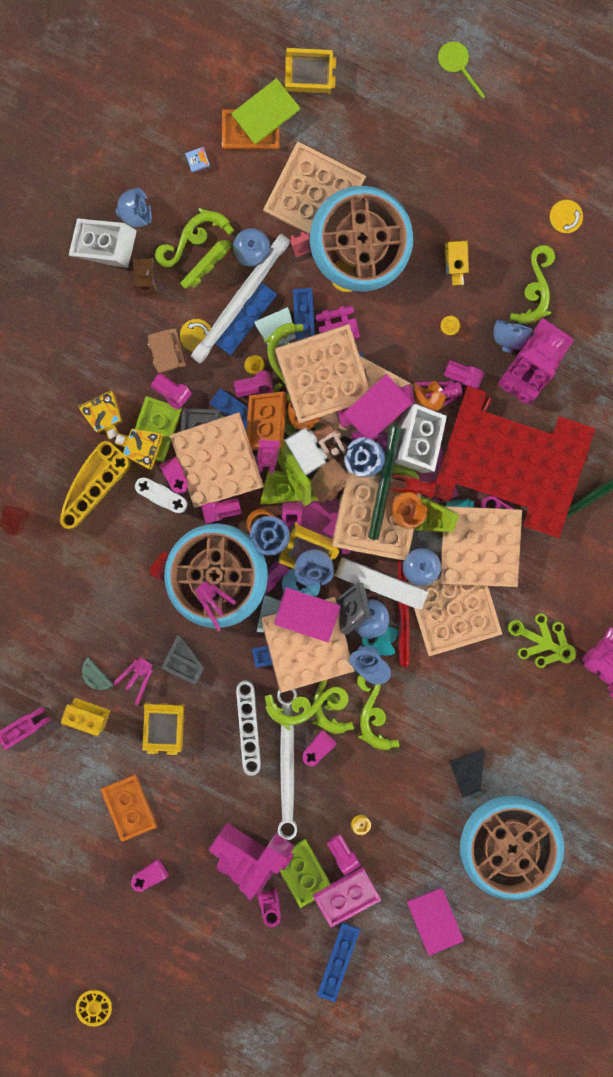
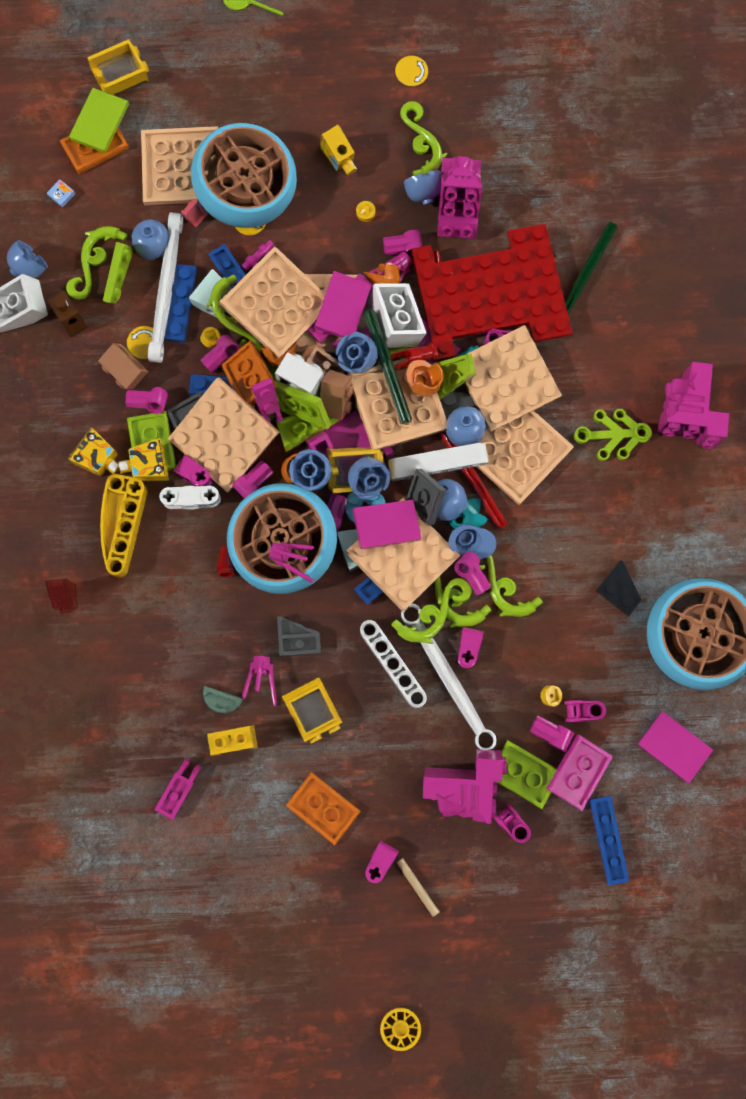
camera: 30 degrees left, 10 degrees down
none -> tan bar [396,858,439,917]
none -> dark pink piece [455,552,491,595]
none -> dark pink piece [564,700,606,722]

